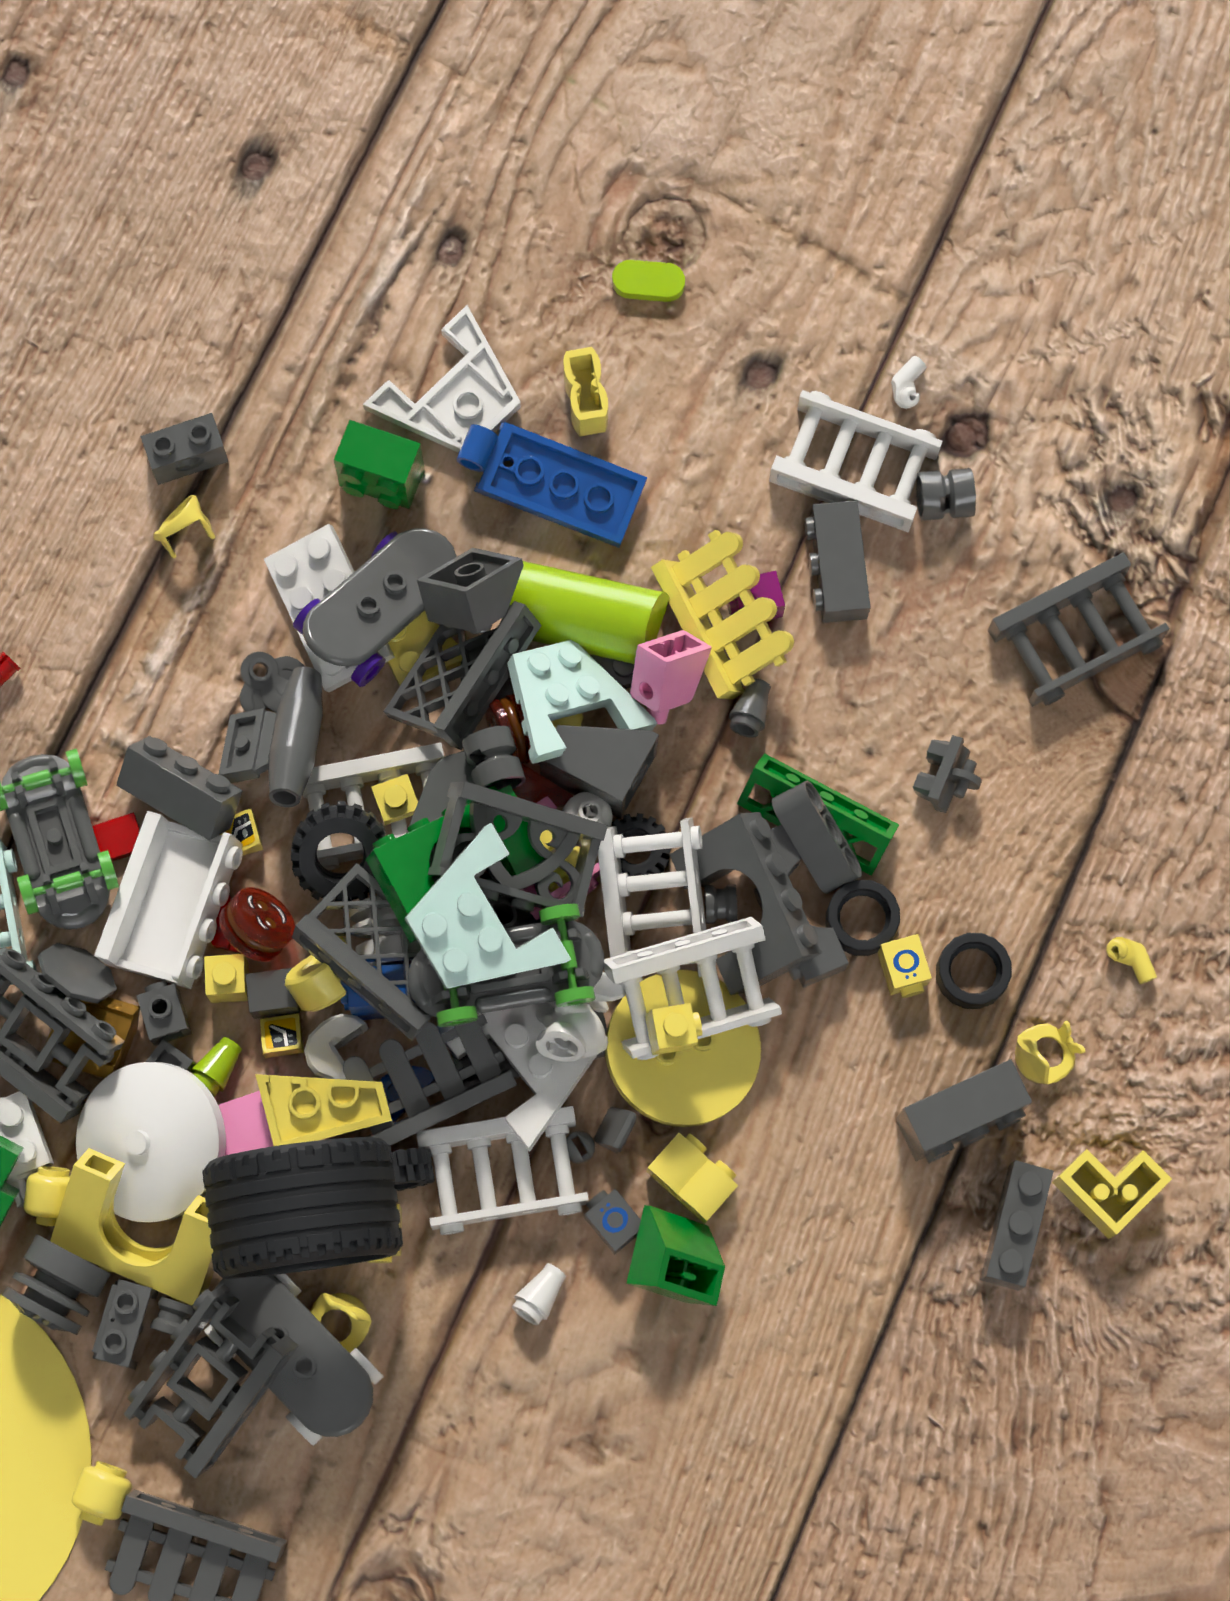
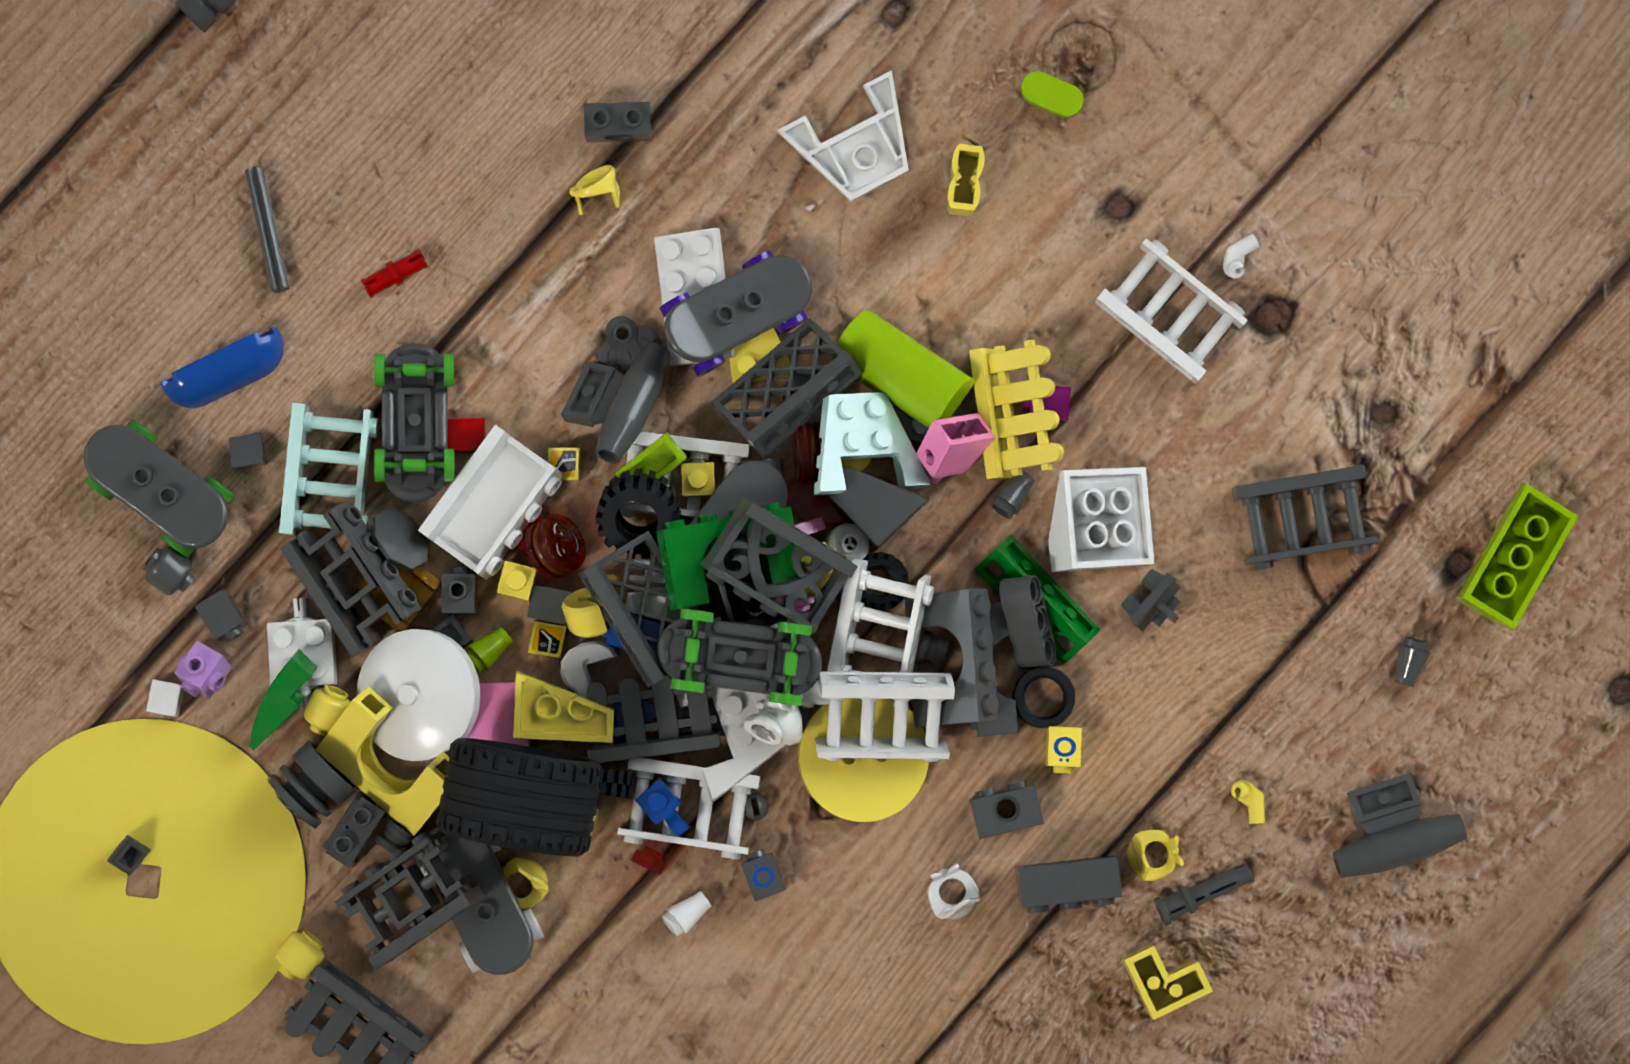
camera: 20 degrees right, 10 degrees up
dark grey brick [116,736,243,841] -> none
green brick [334,419,425,509] -> none
light aqua wing [404,823,571,989] -> none
dark grey slope [417,548,524,634] -> none
blue hinge [456,422,647,548] -> none
dark grey wheel [462,726,526,790] -> none
dark grey slope [594,1107,637,1154] -> none
green slope [626,1205,725,1306] -> none
light yellow brick [645,1003,702,1055] -> none
light yellow brick [646,1133,738,1224] -> none
dark grey brick [805,500,871,623] -> none
dark grey wheel [916,468,976,521] -> none
black tyre [936,933,1012,1009] -> none
dark grey brick [980,1160,1054,1291] -> none
none -> lime plate [615,432,687,479]
none -> clear red plate [631,845,667,875]
none -> blue plate [635,778,690,837]
none -> white piece [927,864,980,920]
none -> dark grey brick [969,780,1044,839]
none -> white slope [1048,467,1155,572]
none -> dark grey pin [1154,862,1254,926]

